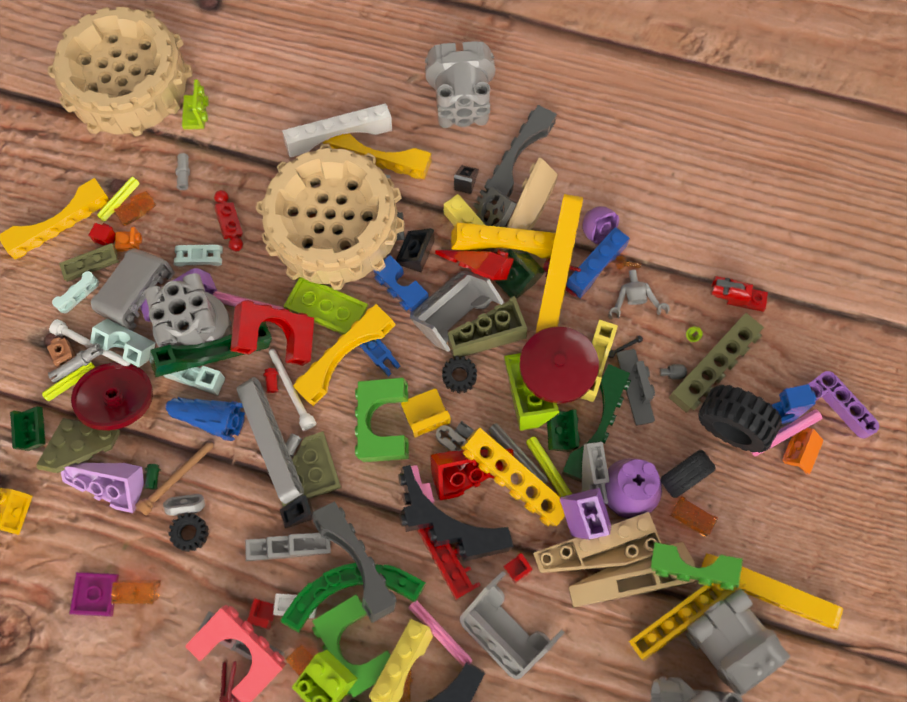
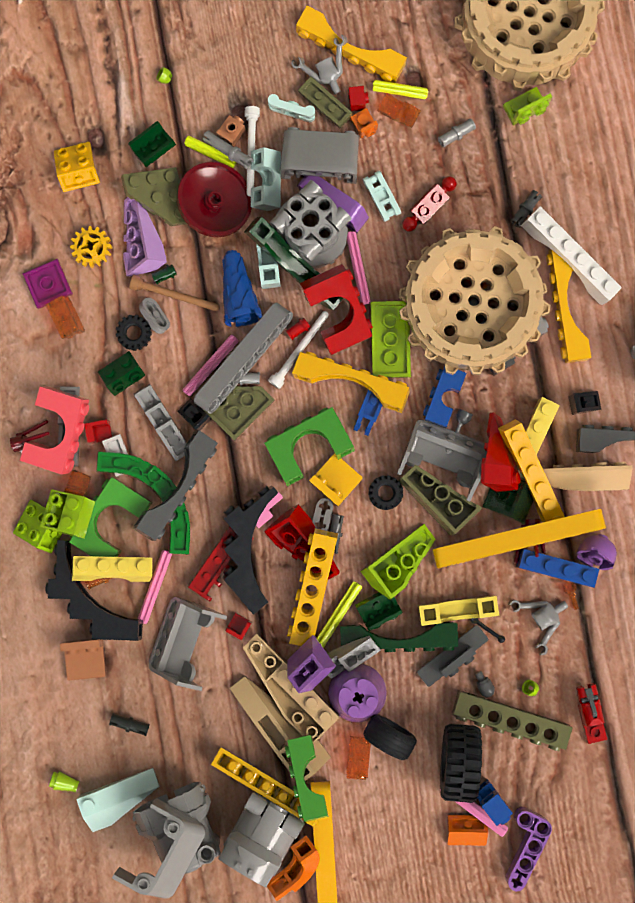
camera: 65 degrees right, 15 degrees up
black slope [396,228,435,273] -> none
dark grey piece [473,186,516,227] -> none
light grey axle [489,423,548,484] -> none
dark red dish [520,327,599,403] -> none
none -> yellow gear [70,226,112,268]
none -> dark green bracket [98,351,145,396]
none -> bright pink axle [183,335,238,396]
none -> orange arch [267,835,320,901]
none -> light grey piece [291,35,347,95]
none -> dark grey hinge [446,409,473,454]
none -> dark grey pin [510,190,542,228]

